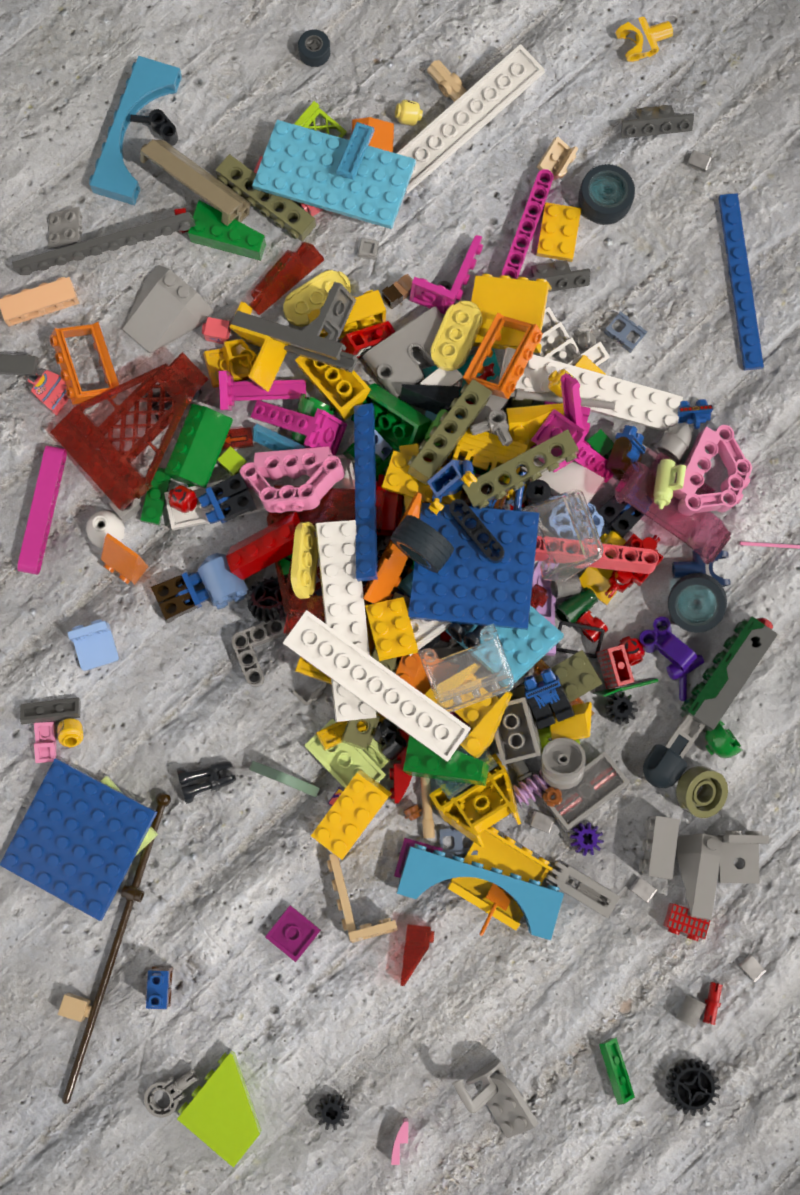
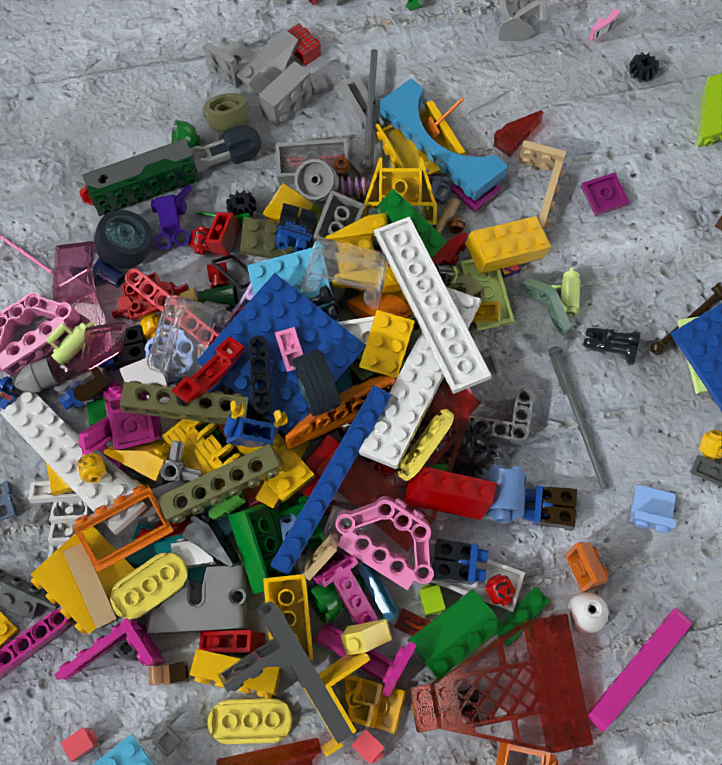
camera: 140 degrees left, 10 degrees down
dark purple gear [570,822,604,856] -> none
none -> coral brick [60,728,99,762]
none -> tan tile [63,543,116,629]
none -> red slope [172,336,245,403]
none -> bright pink slope [275,327,303,372]
none -> tan tile [304,532,339,581]
none -> light yellow slope [341,619,392,656]
none -> dark grey bar [360,49,378,171]
none -> dark grey bar [548,346,609,490]
none -> yellowish green piece [551,268,581,317]

